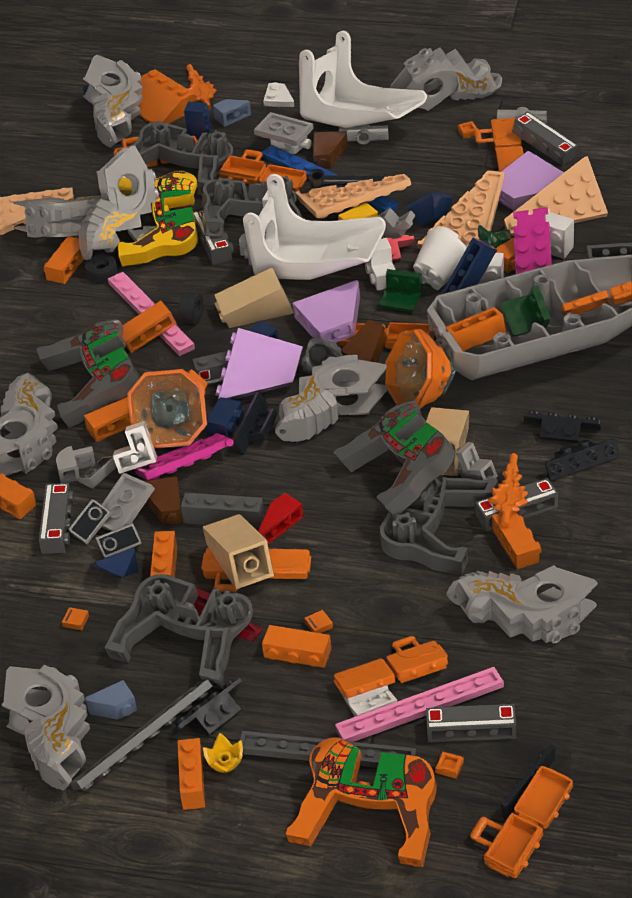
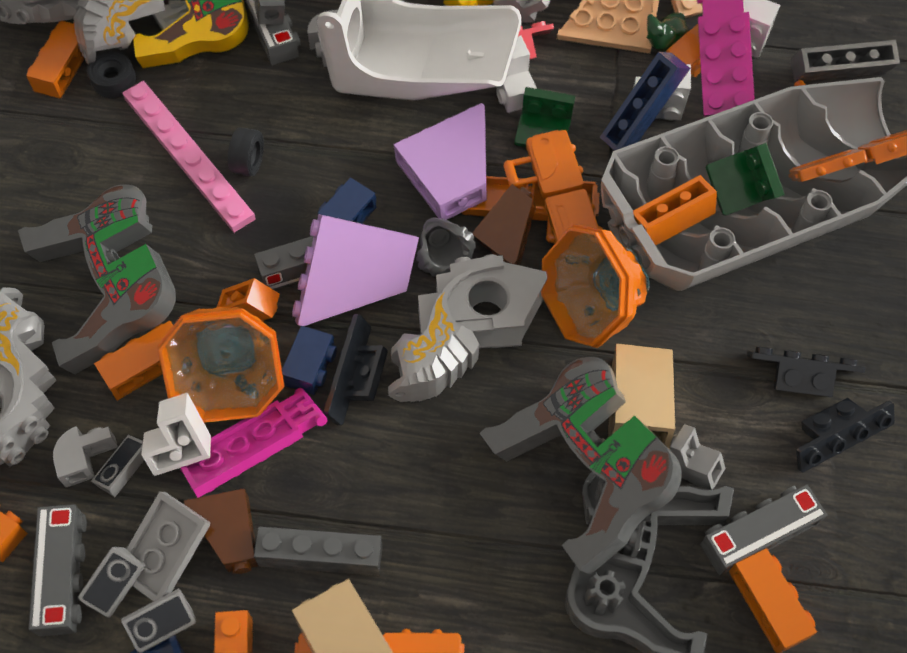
camera: 10 degrees left, 20 degrees up
orange brick [122,301,177,353] -> none
tan slope [214,267,294,328] -> none
red slope [258,493,303,544] -> none
white cone [413,226,468,290] -> none
orange piece [488,453,528,527] -> none
none -> orange piece [503,130,603,259]

